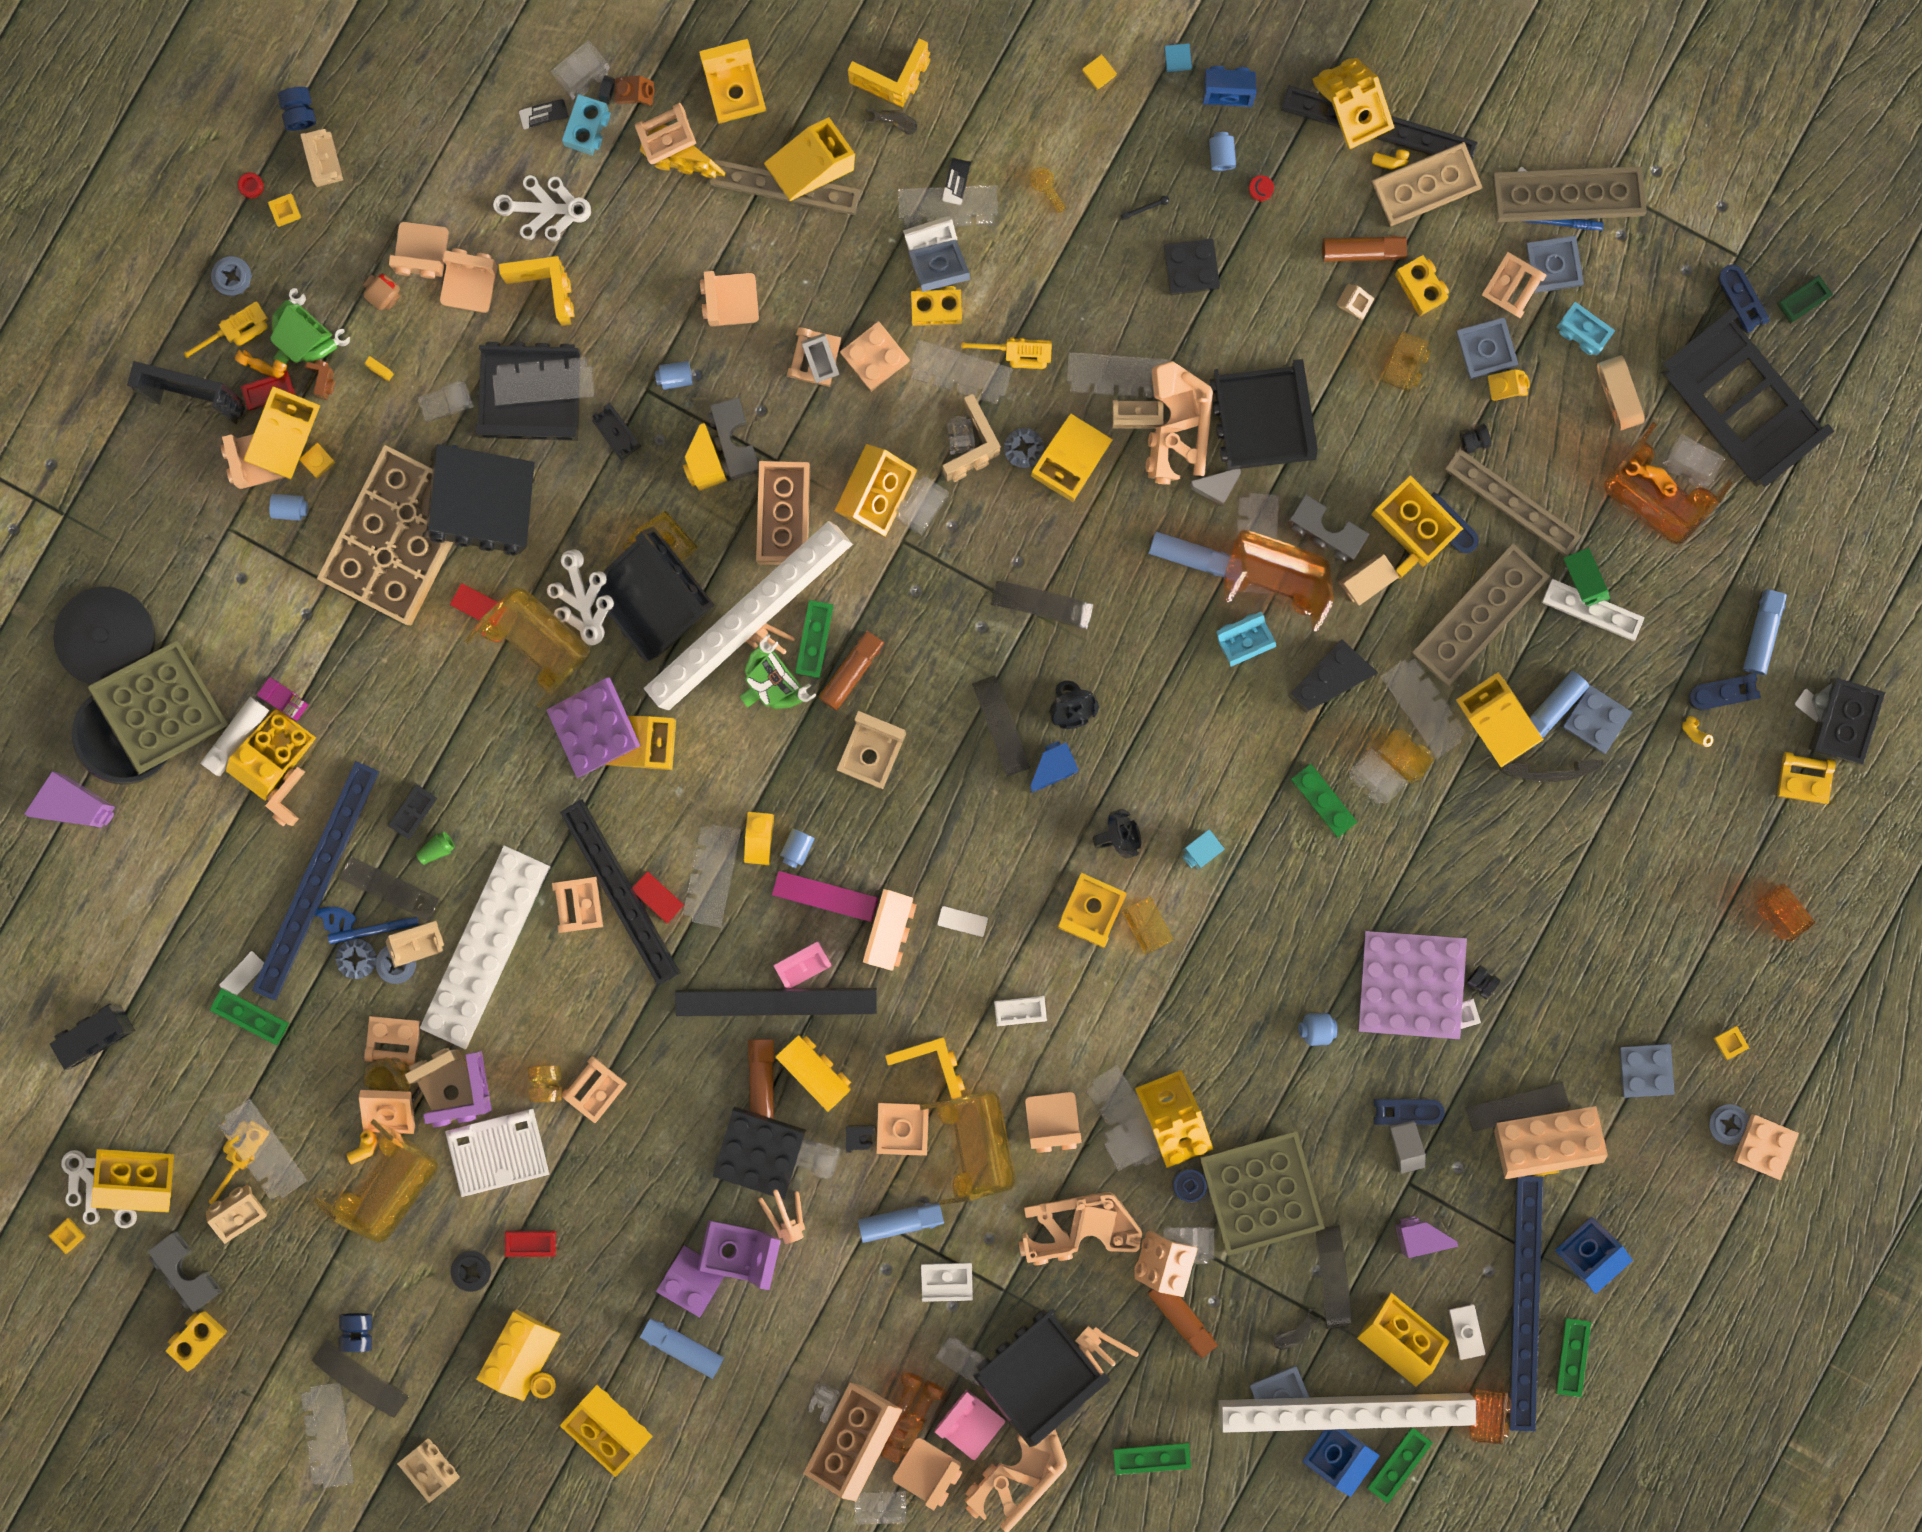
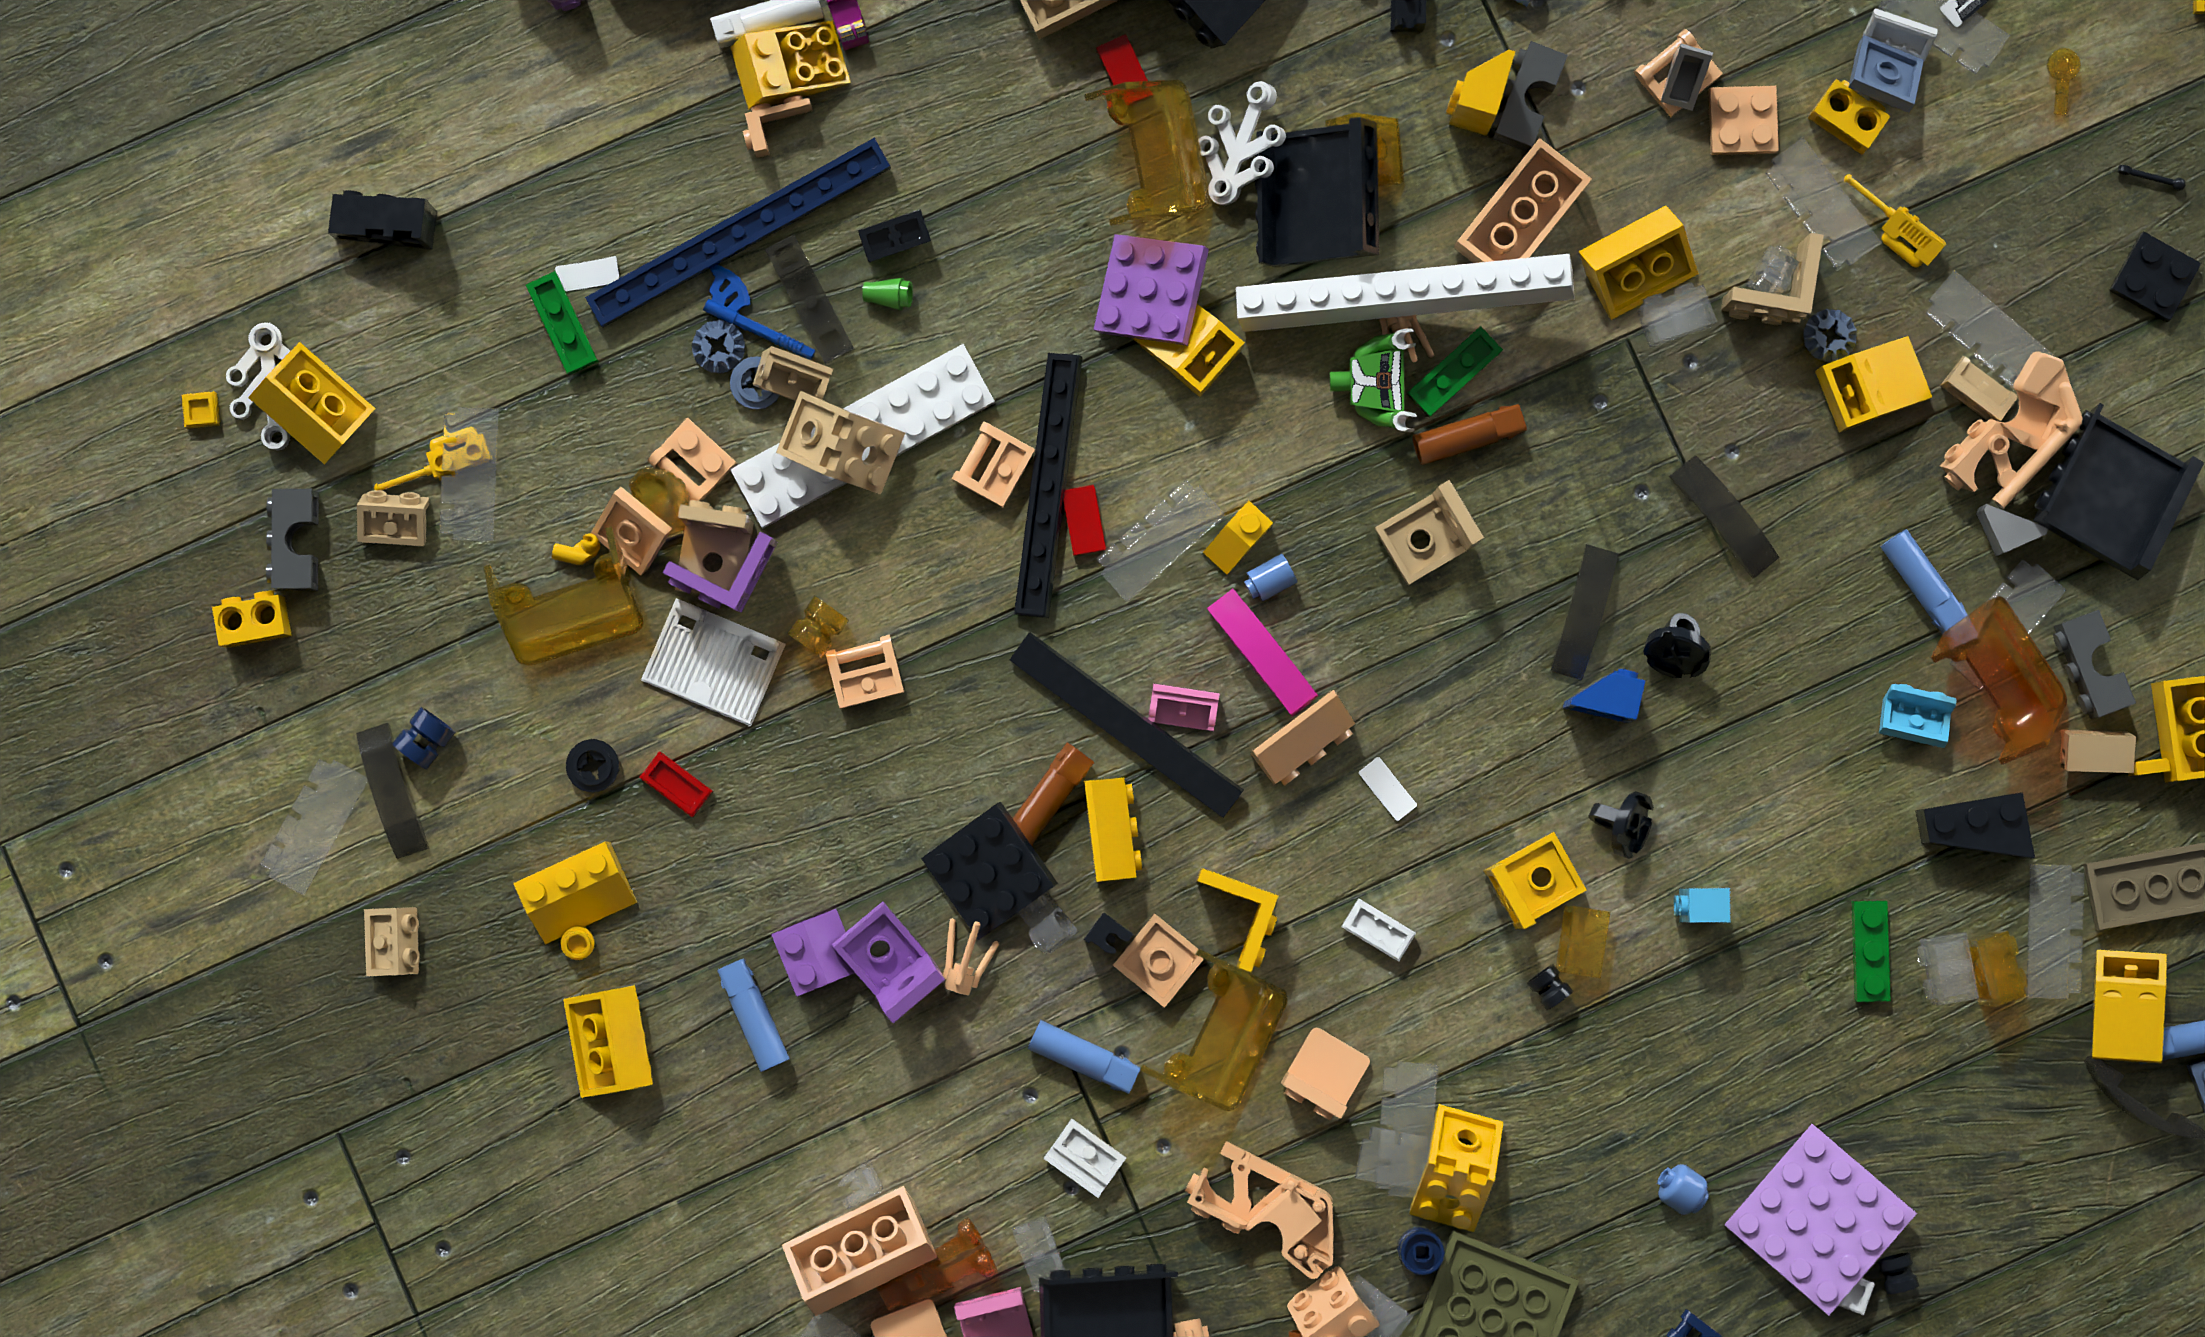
camera: 40 degrees right, 0 degrees up
none -> tan bracket [776,391,905,494]
none -> black wheel [1527,964,1573,1010]

